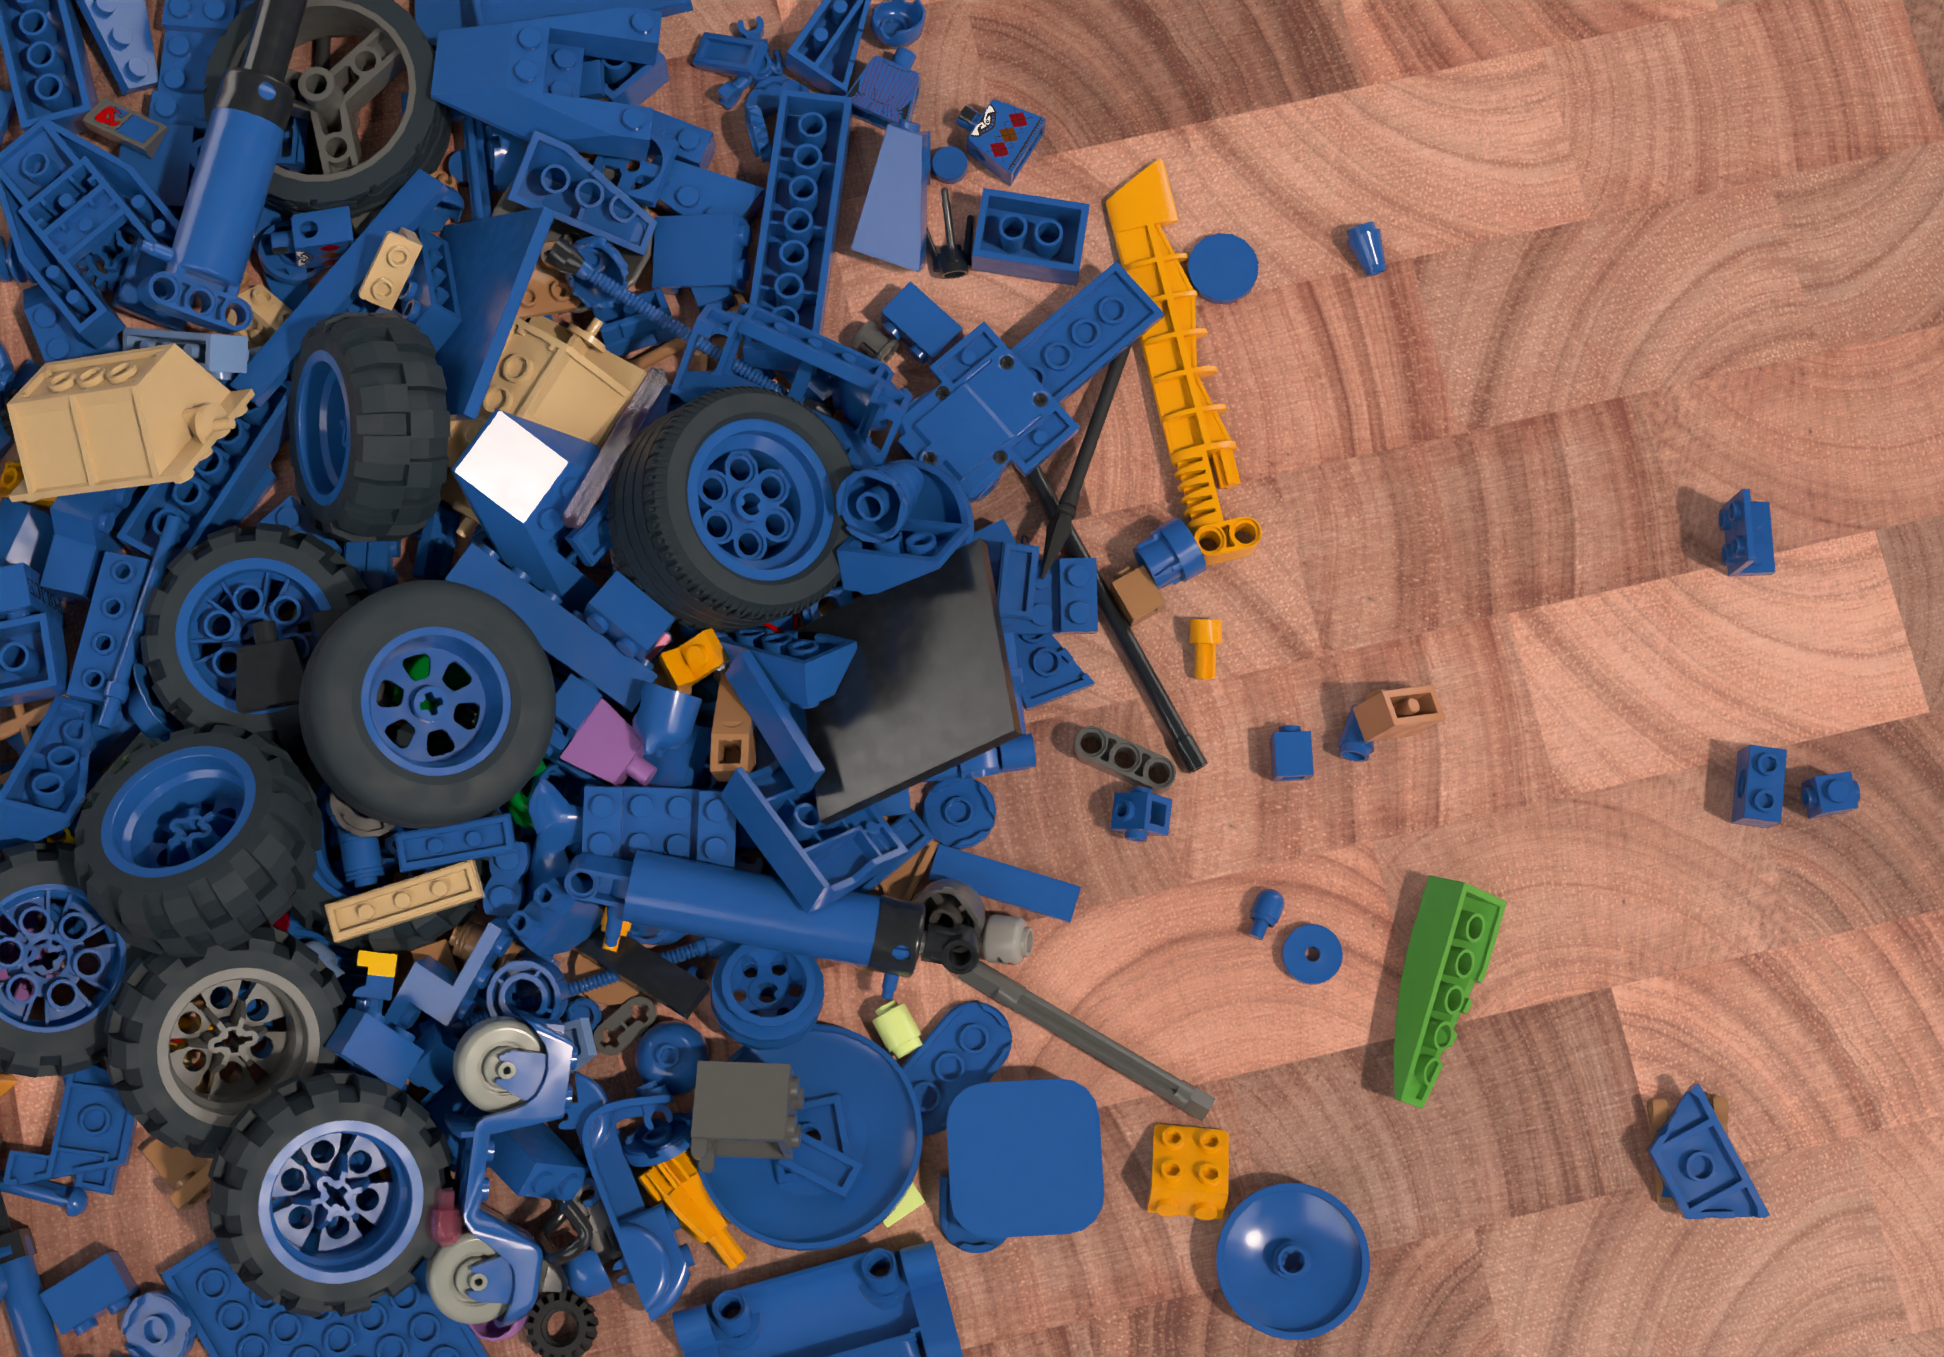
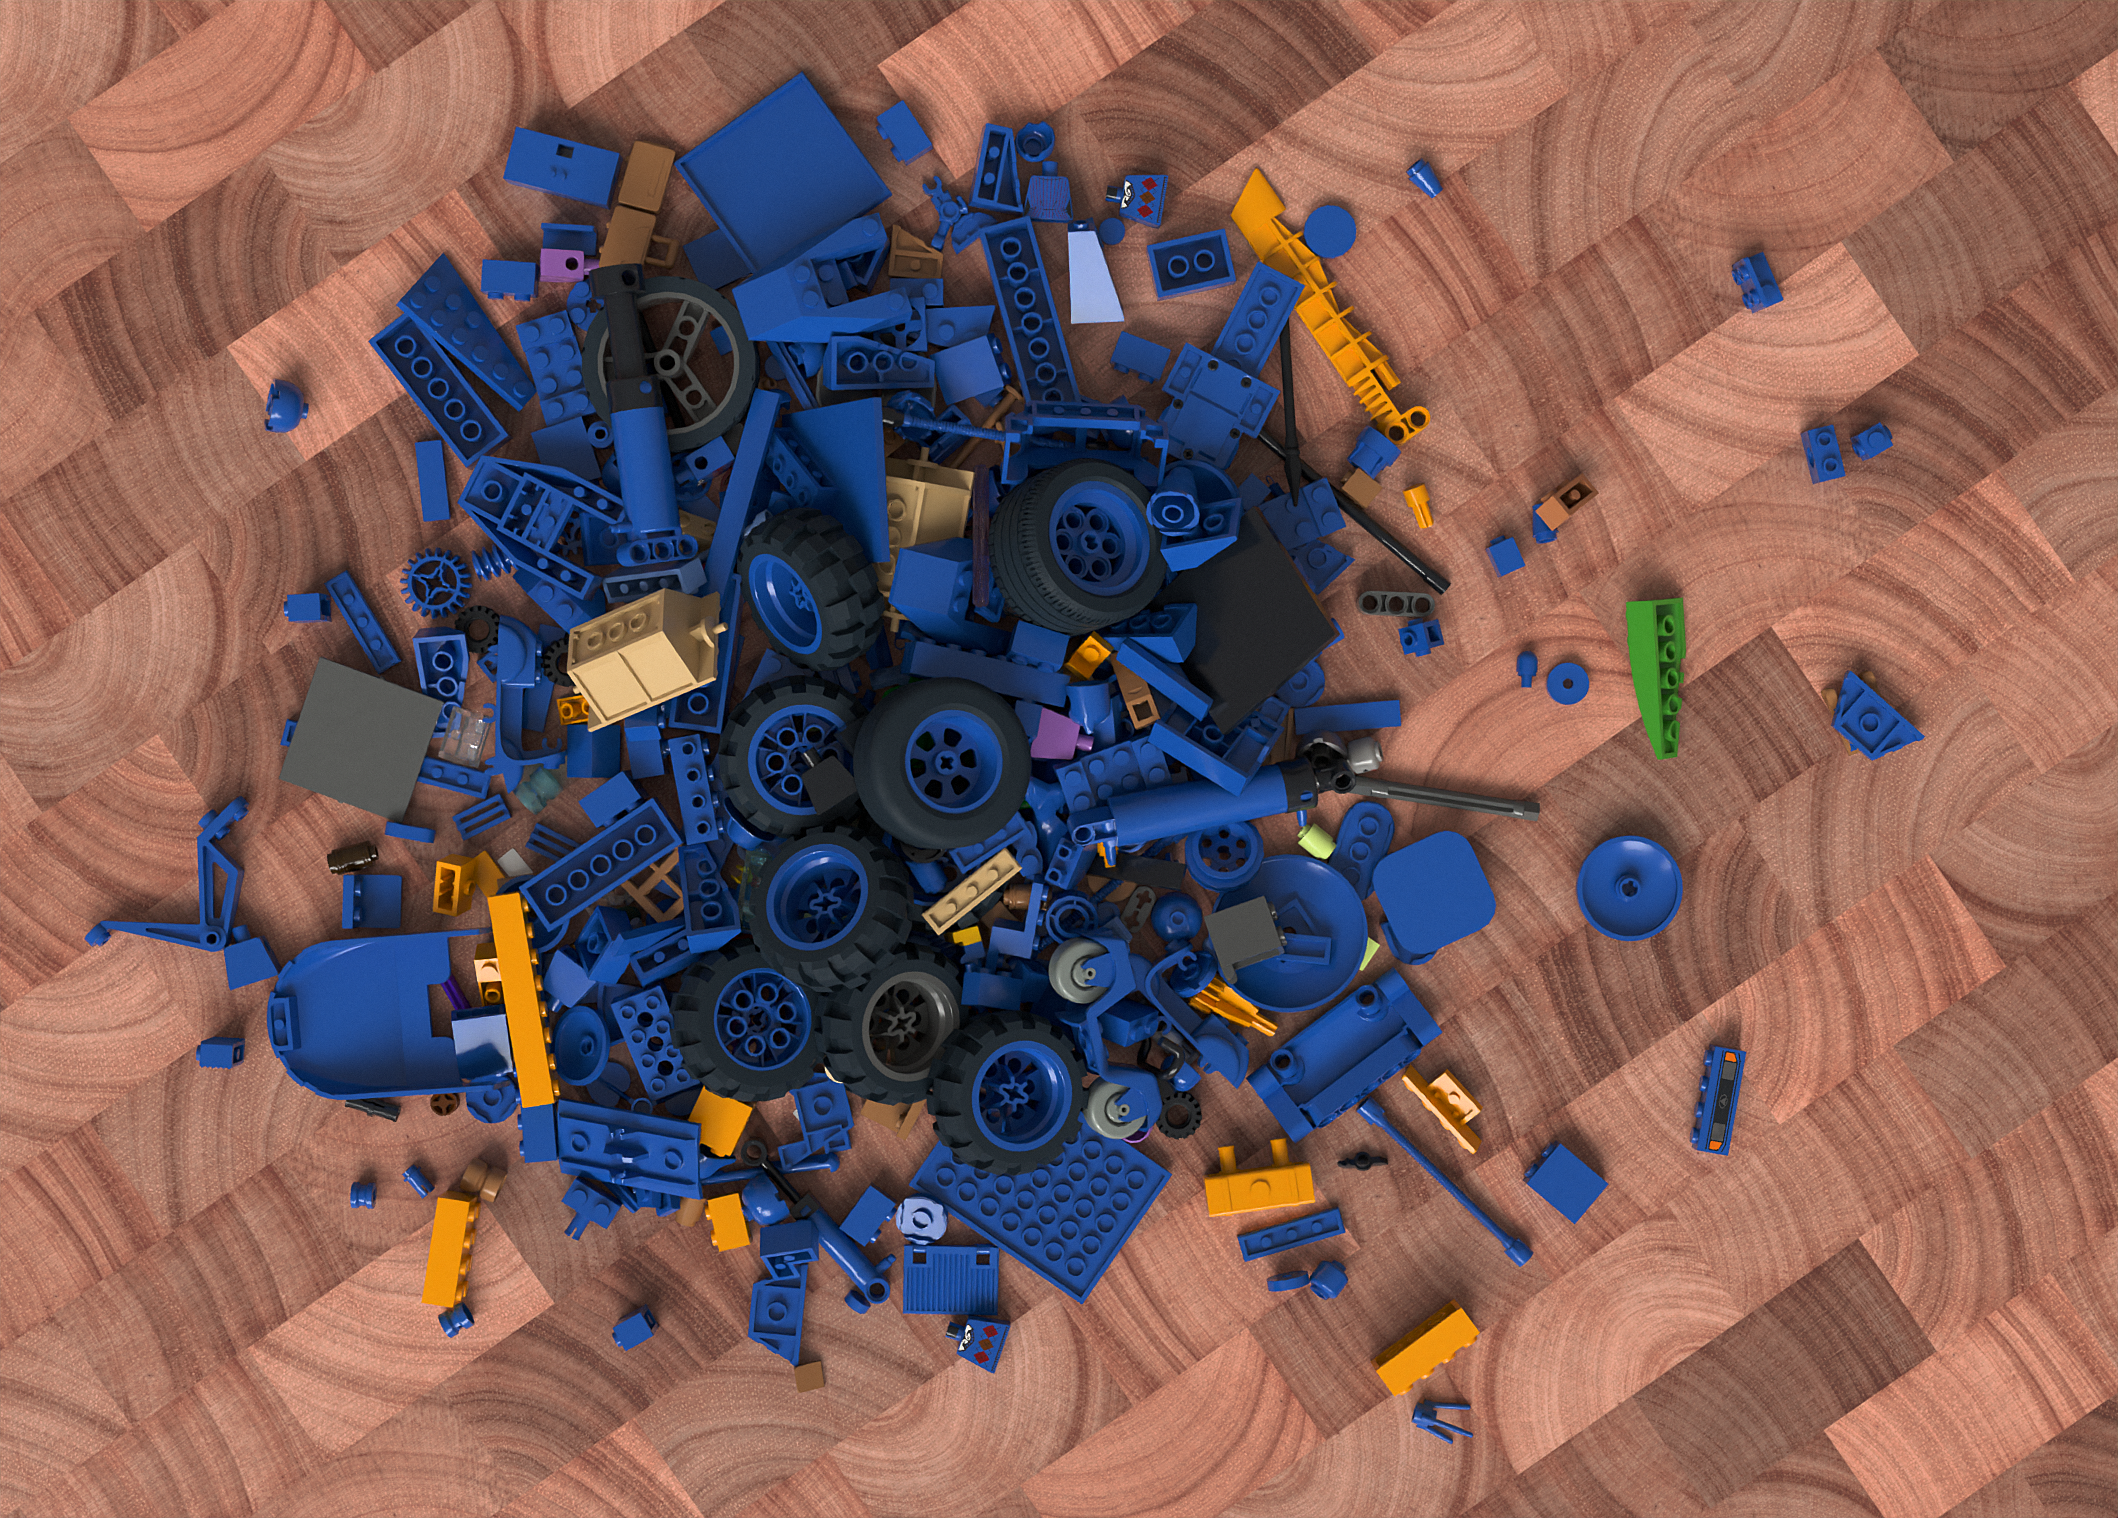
camera: 20 degrees left, 10 degrees up
slope [82,98,169,159] -> none
blue bar [97,515,182,730] -> none
tan bracket [358,227,423,311] -> none
clear pink cylinder [430,1190,462,1247] -> none
blue tile [692,32,768,78] -> none
blue gear [745,105,772,163] -> none
dark grey bush [852,320,899,364] -> none
black plant [926,187,974,279] -> none
blue tile [996,542,1040,621] -> none
light orange bracket [1147,1124,1229,1220] -> none
none -> medium nougat wing [888,225,944,278]

